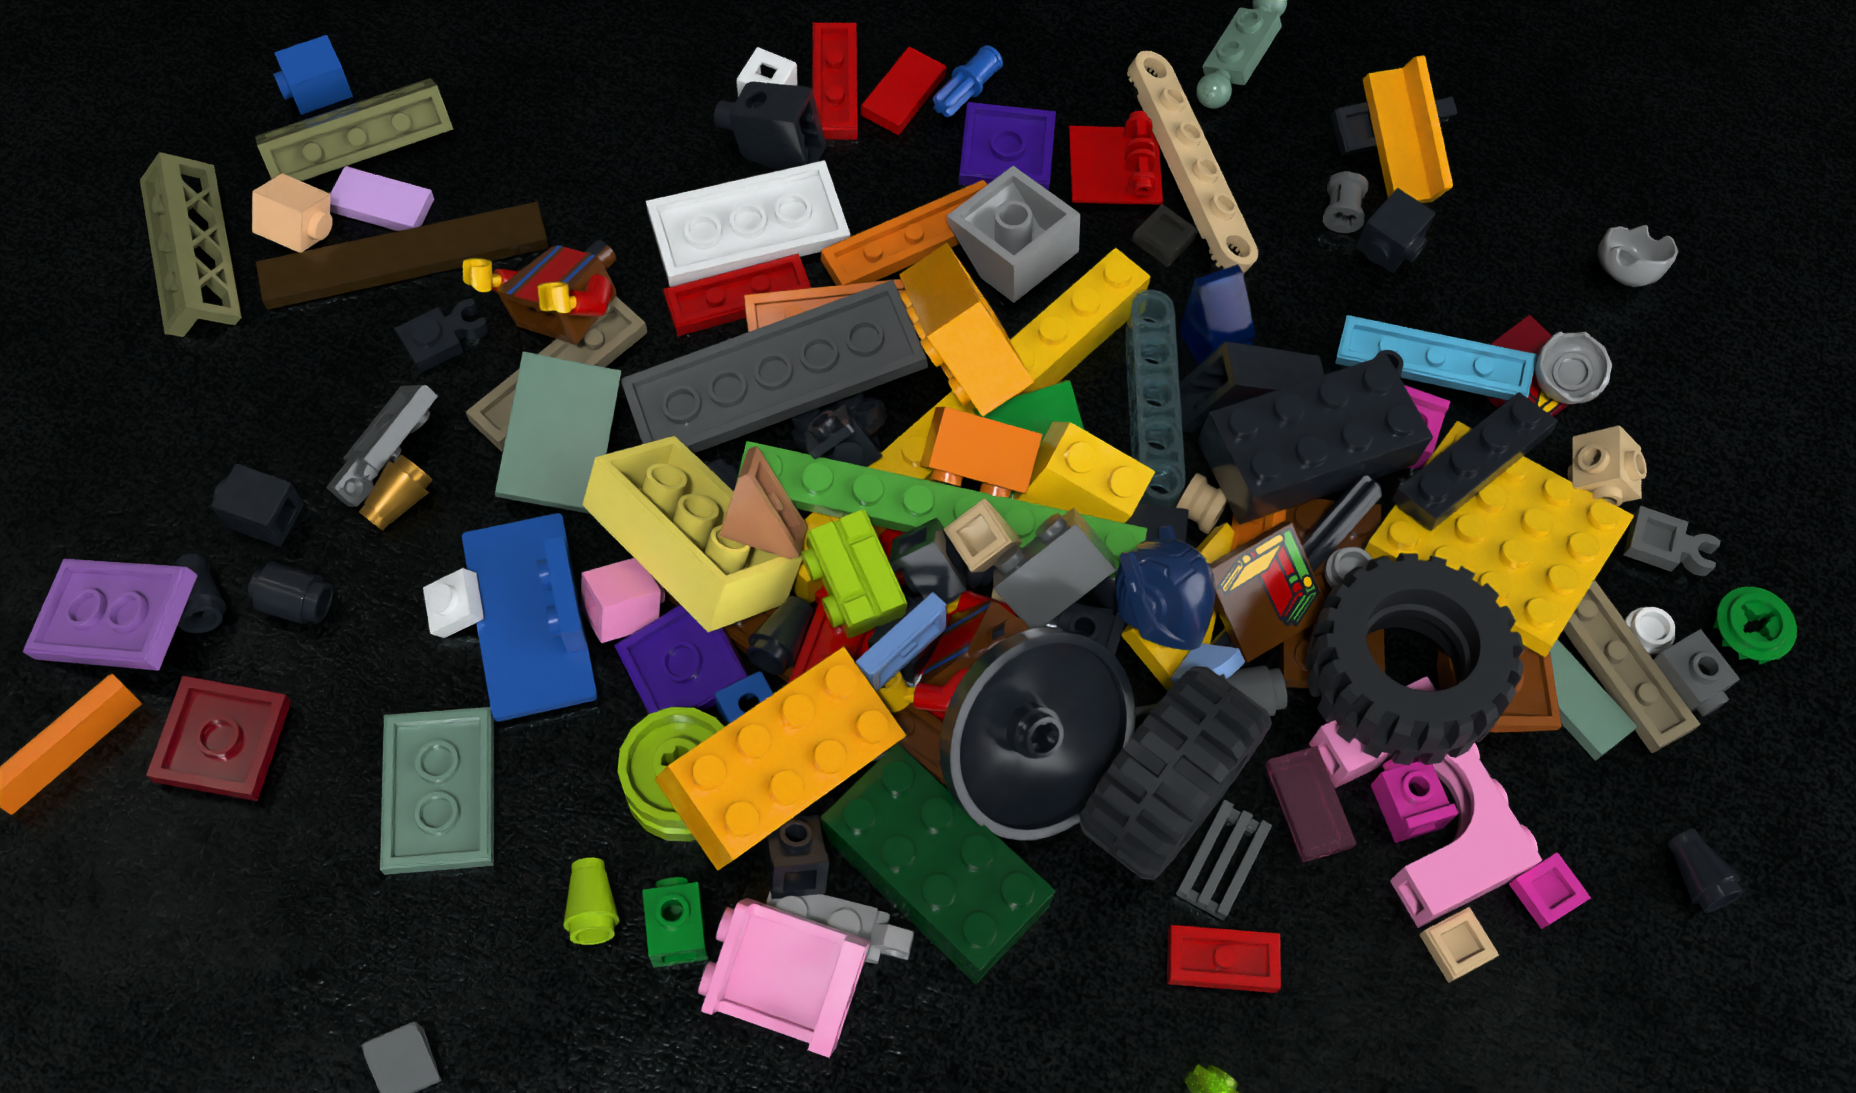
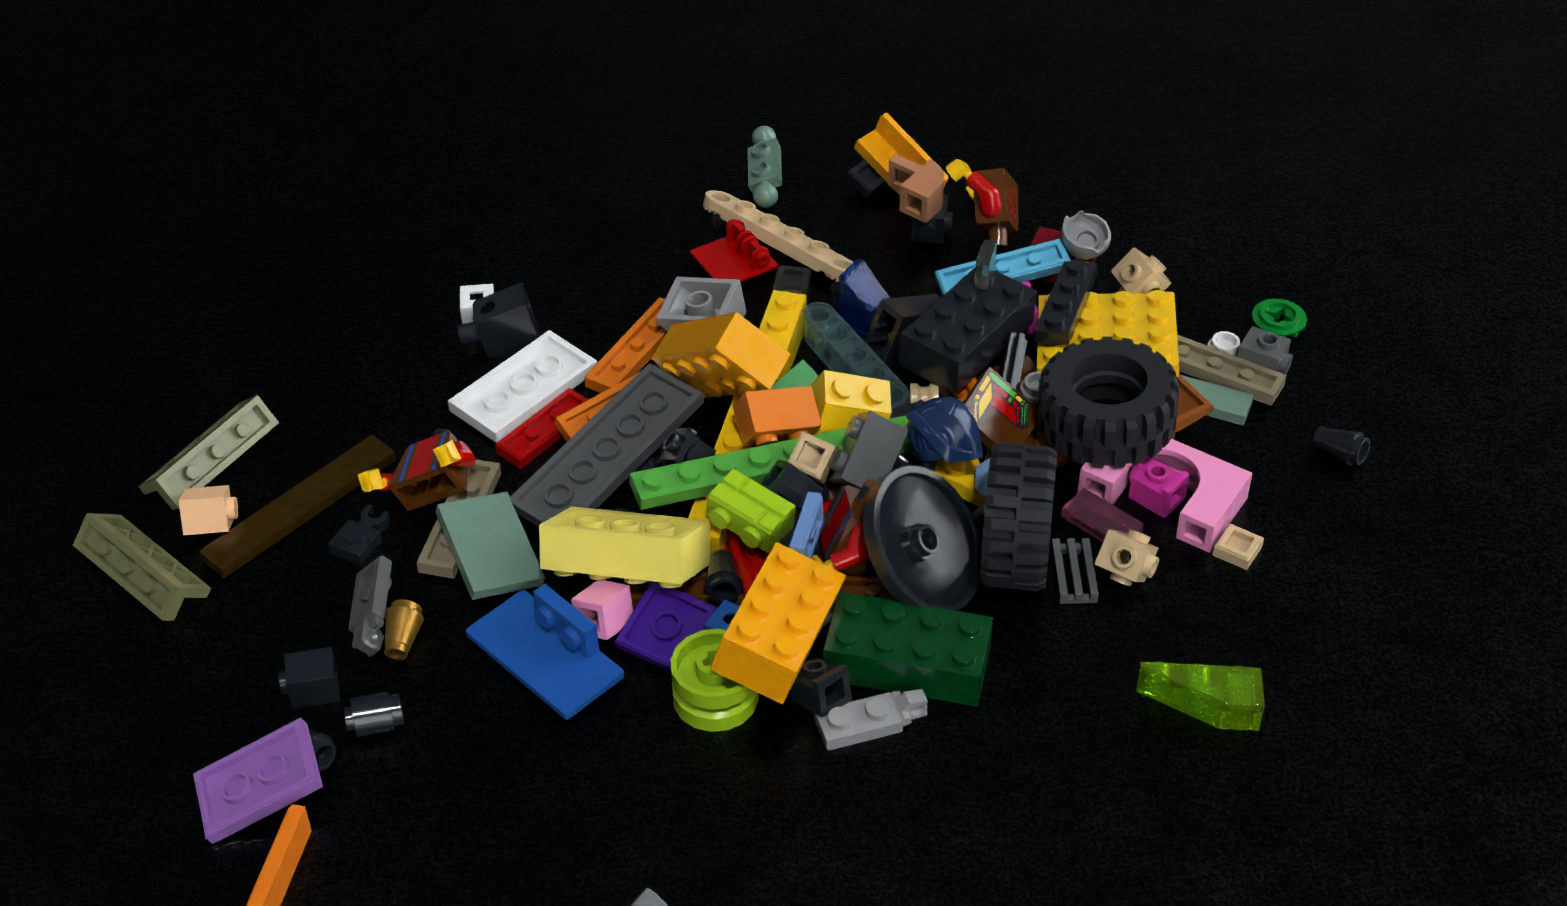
camera: 25 degrees left, 20 degrees down
dark red plate [146,676,291,801] -> none
blue brick [273,35,353,115] -> none
lavender tile [330,166,434,231] -> none
sand green tile [380,707,494,875] -> none
white plate [423,568,484,638] -> none
lime cone [563,858,619,945] -> none
green brick [643,877,709,968] -> none
bright pink panel [698,898,871,1057] -> none
nougat slope [719,446,807,559] -> none
red tile [813,23,858,140] -> none
red tile [861,47,946,135] -> none
blue axle [933,45,1003,117] -> none
dark purple tile [959,102,1056,191] -> none
red plate [1167,925,1281,993] -> none
dark grey bush [1323,171,1369,233] -> none
dark pink plate [1509,852,1591,929] -> none
light grey hair [1597,225,1679,287] -> none
dark grey plate [1623,506,1721,576] -> none
none -> nougat brick [888,154,944,223]
none -> torso [946,159,1018,250]
none -> clear smoke tile [974,239,997,290]
none -> tan brick [1094,529,1159,586]

